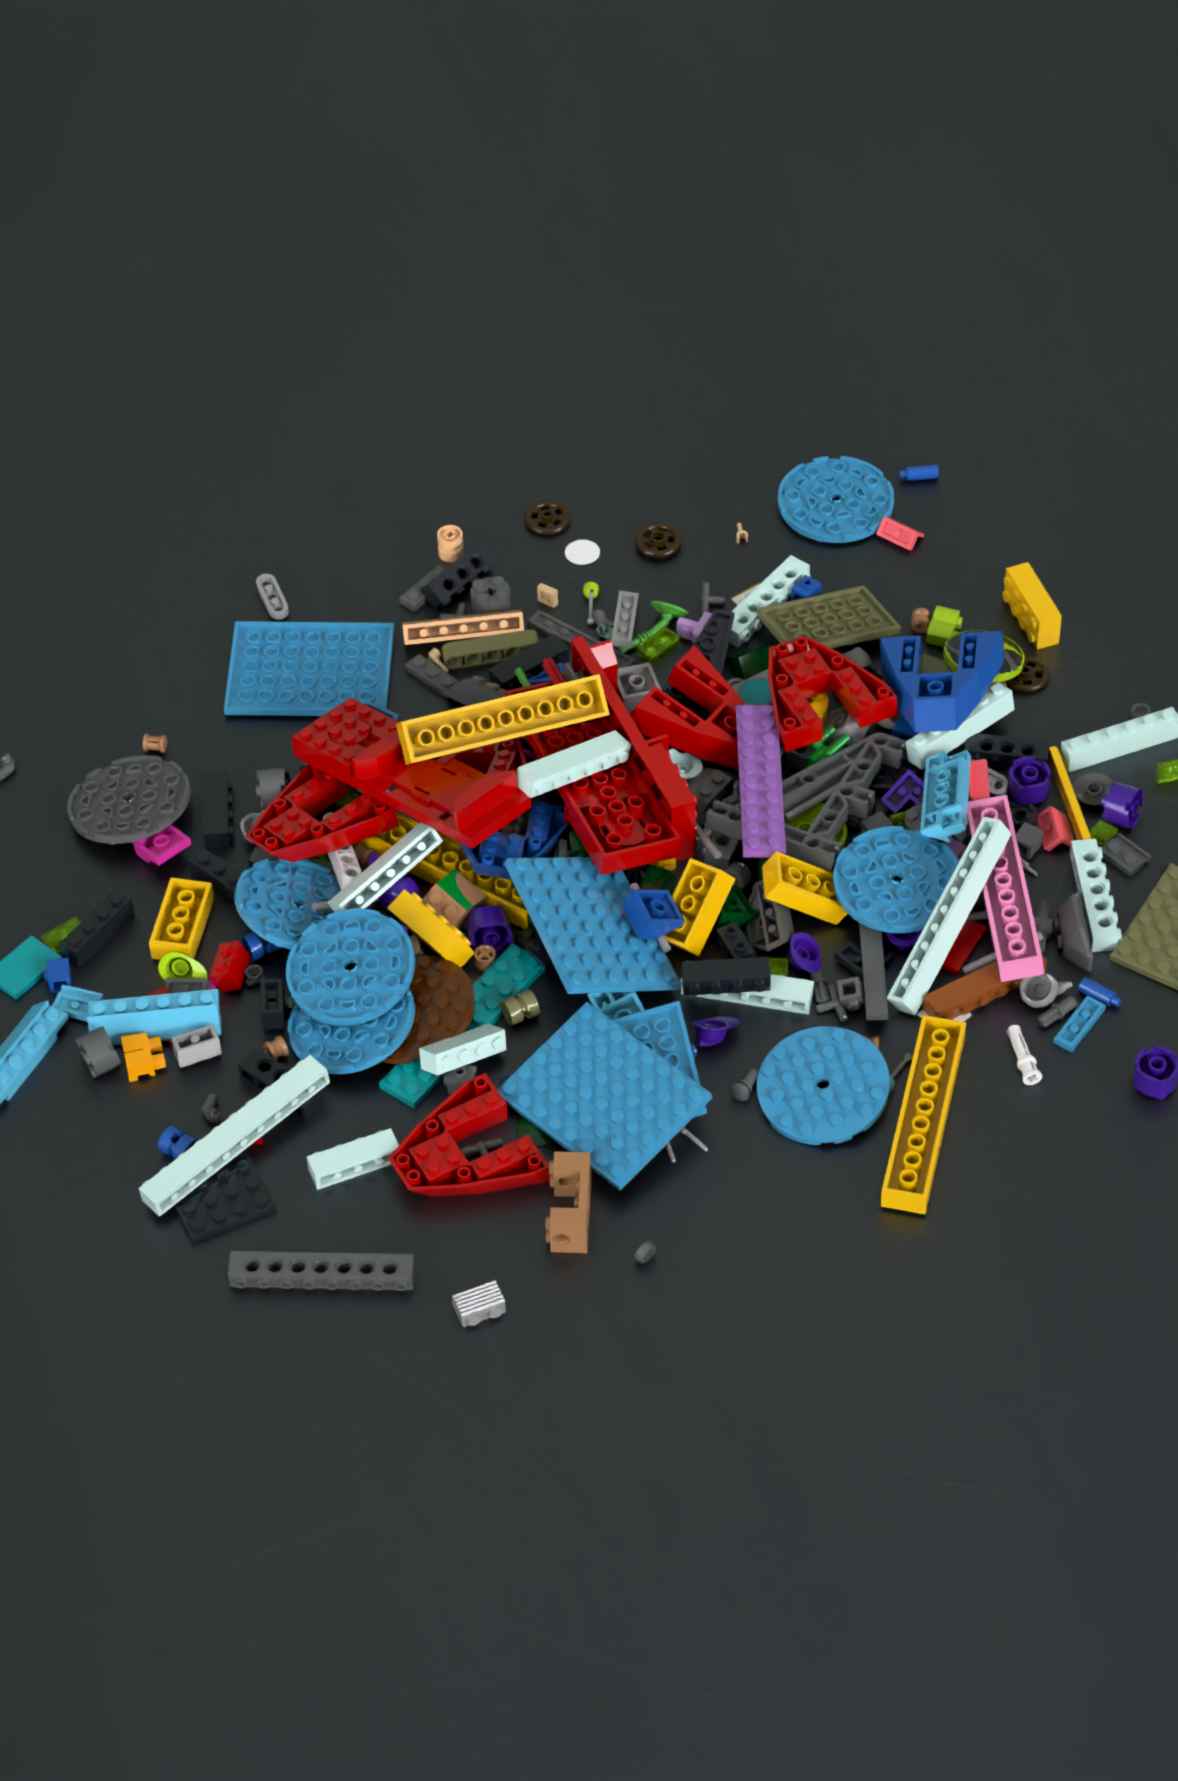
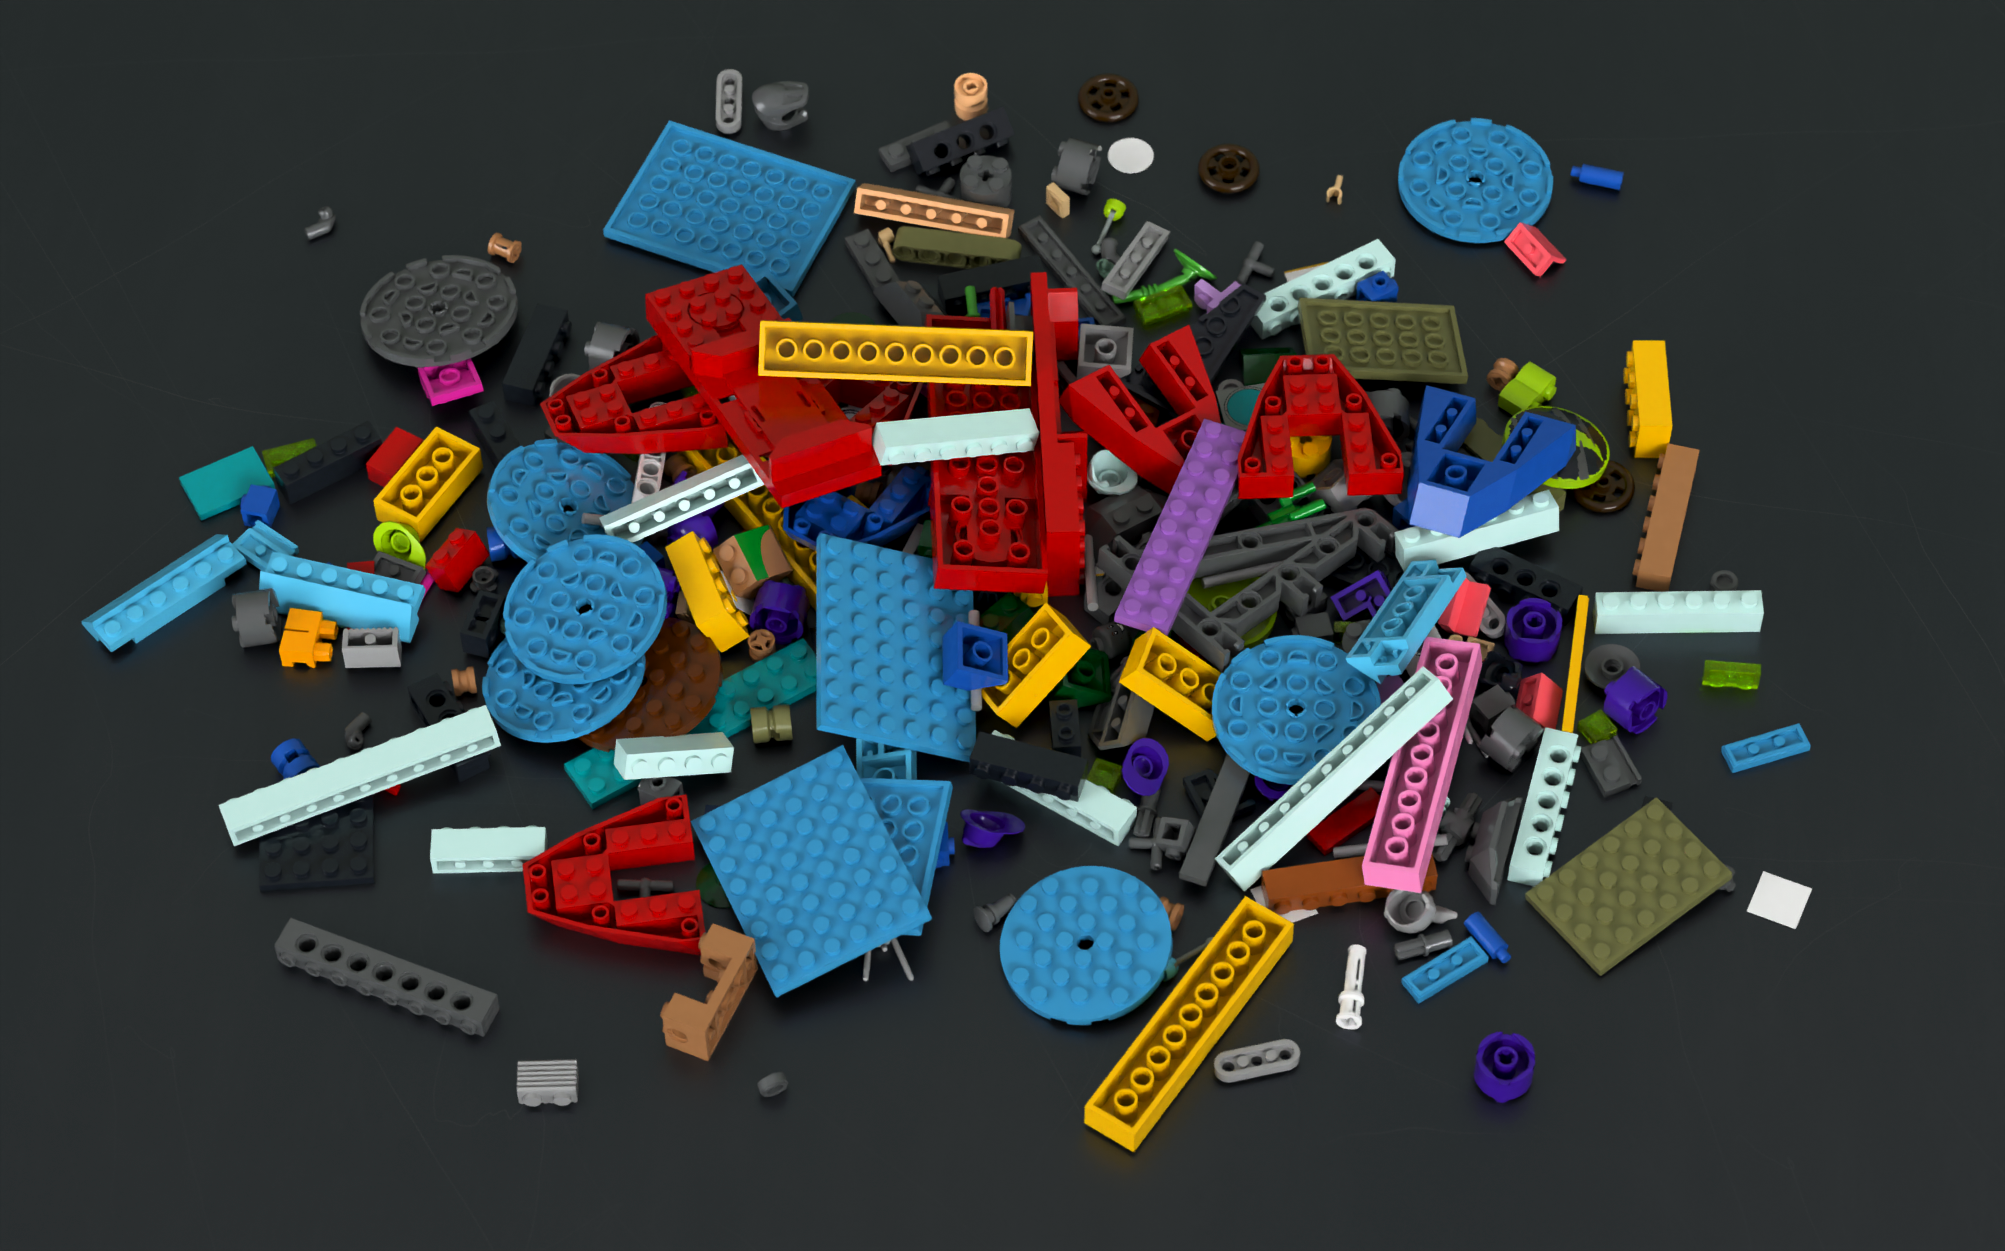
camera: 20 degrees right, 5 degrees up
none -> red brick [366,427,423,487]
none -> dark grey helmet [752,81,809,131]
none -> dark grey brick [1051,137,1102,195]
none -> light grey plate [1214,1039,1300,1083]
none -> dark grey brick [1479,705,1544,773]
none -> medium nougat brick [1632,443,1700,592]

